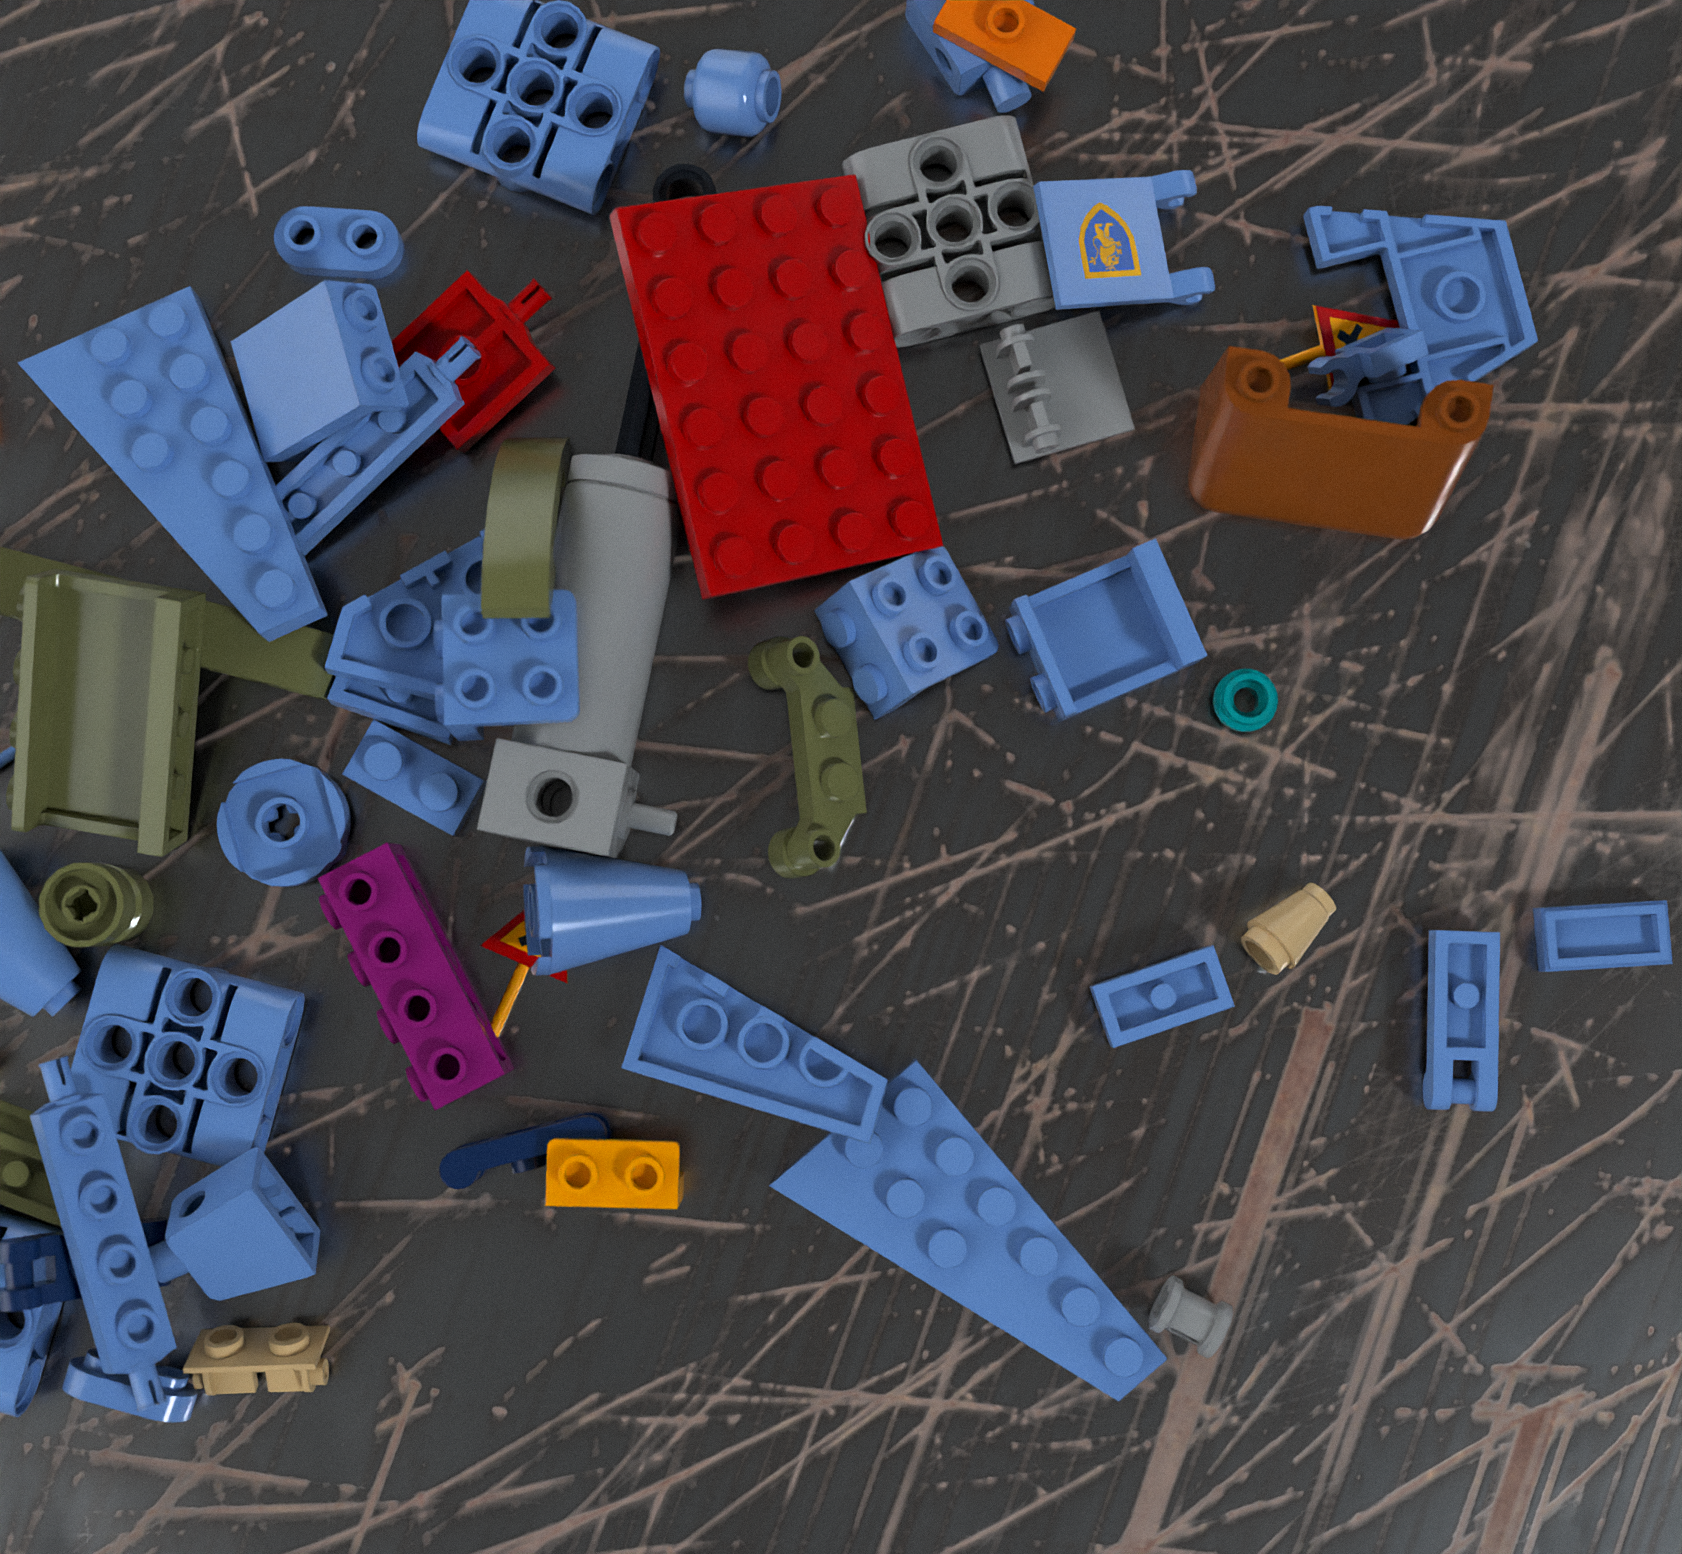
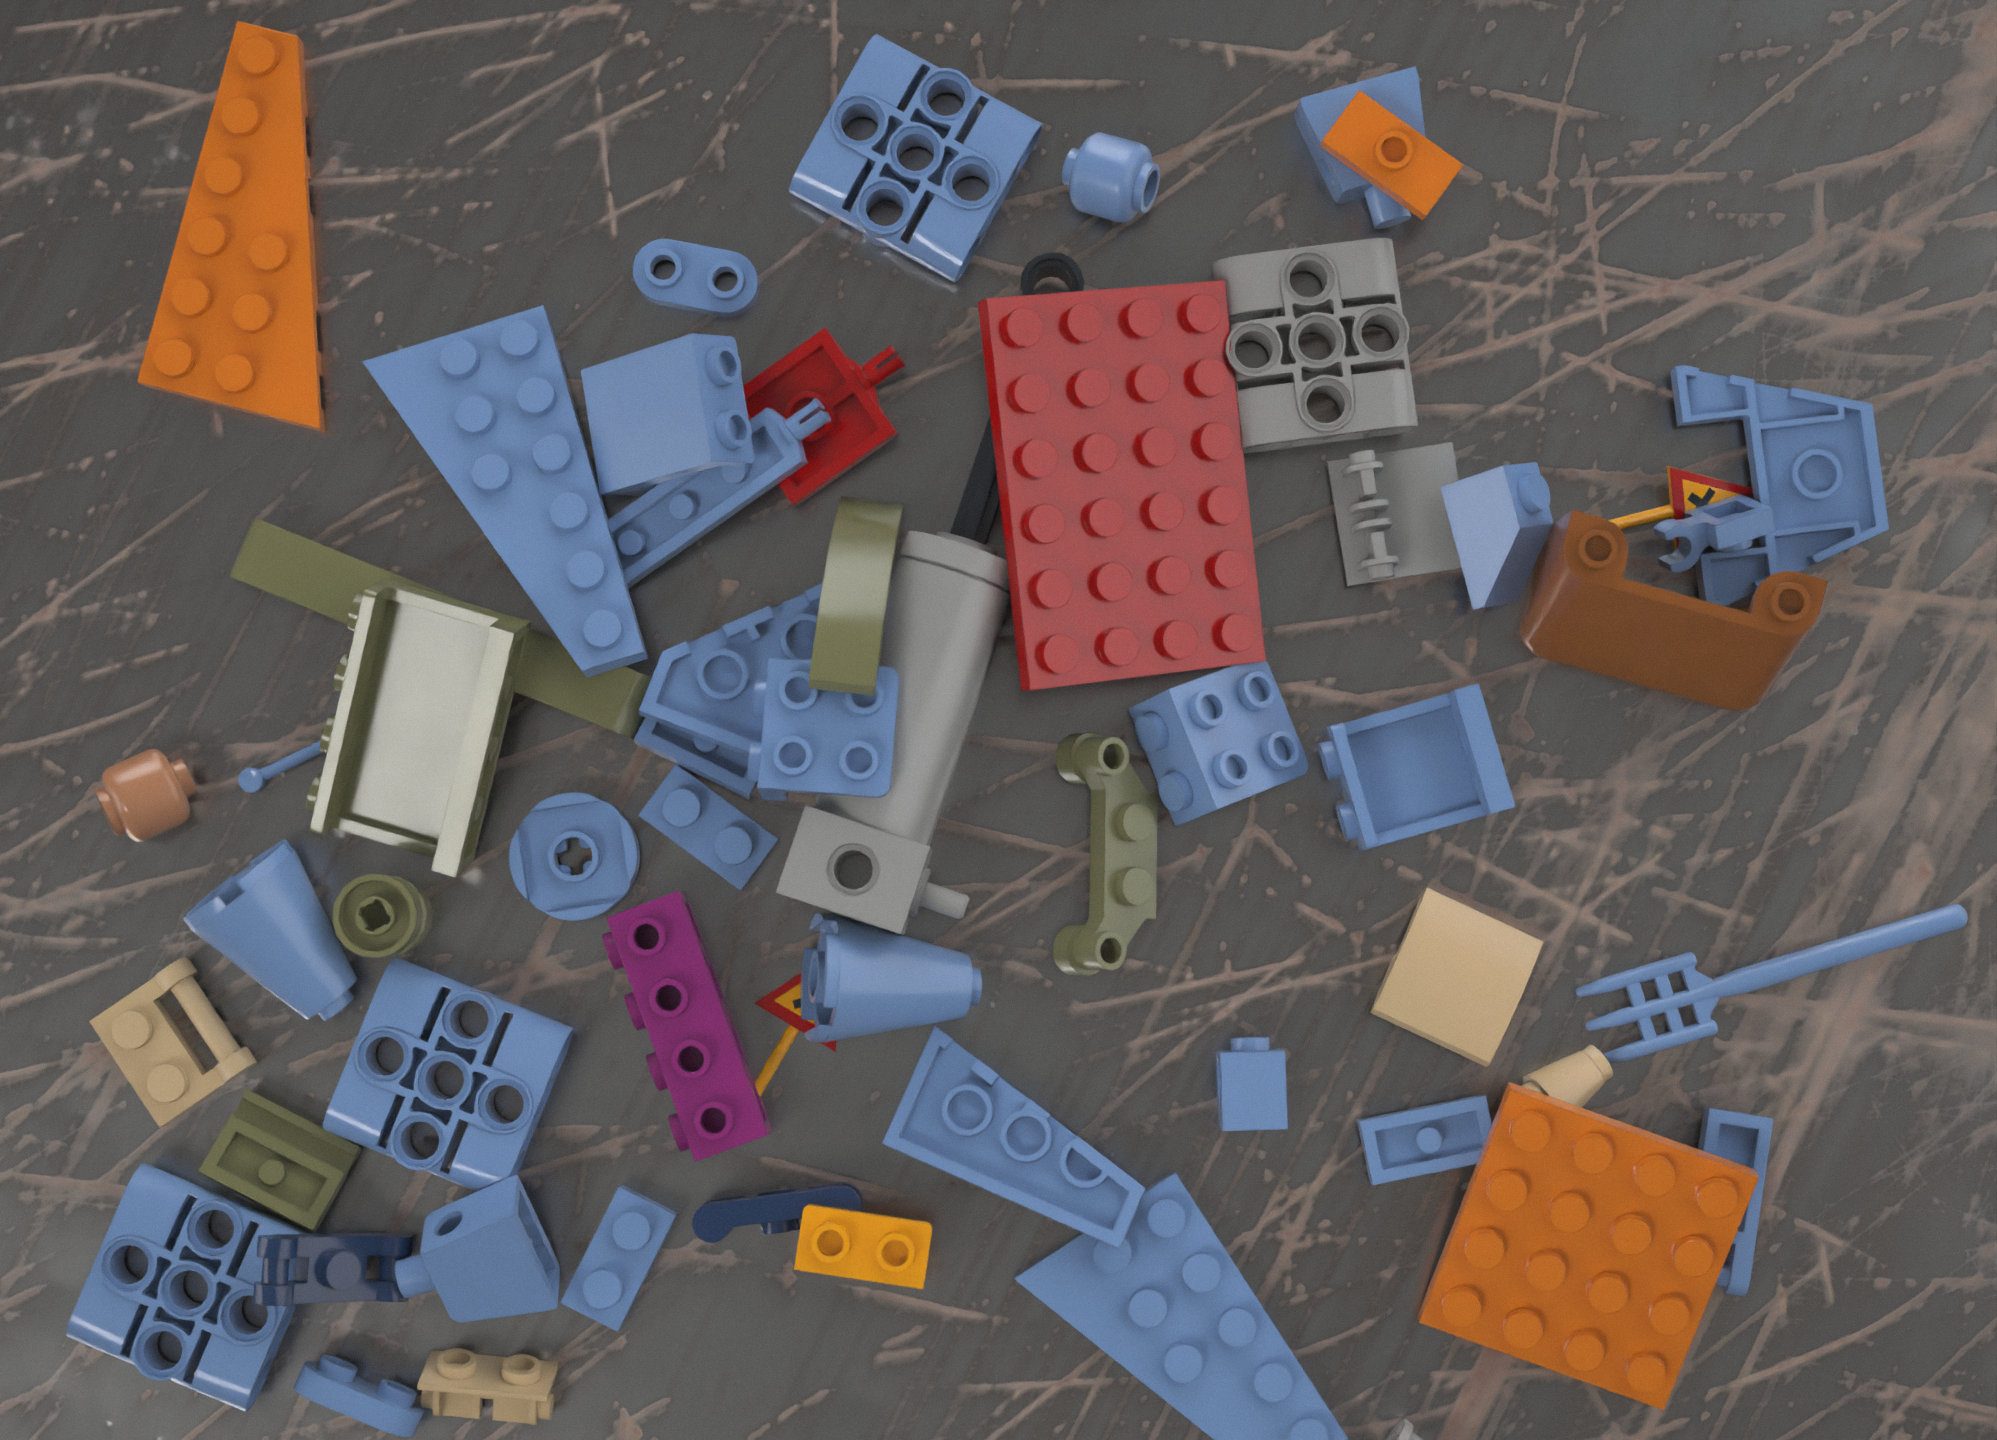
camera: 10 degrees right, 0 degrees up
medium blue plate [30,1056,177,1411] -> none
medium blue flag [1033,170,1215,310] -> none
teal plate [1213,668,1278,732] -> none
medium blue tile [1533,900,1673,972] -> none
none -> medium blue plate [560,1185,679,1332]
none -> medium blue brick [1216,1037,1288,1131]
none -> tan slope [1370,888,1543,1067]
none -> orange plate [1418,1082,1759,1410]
none -> medium blue slope [1440,462,1554,610]
none -> medium blue piece [1575,904,1968,1063]

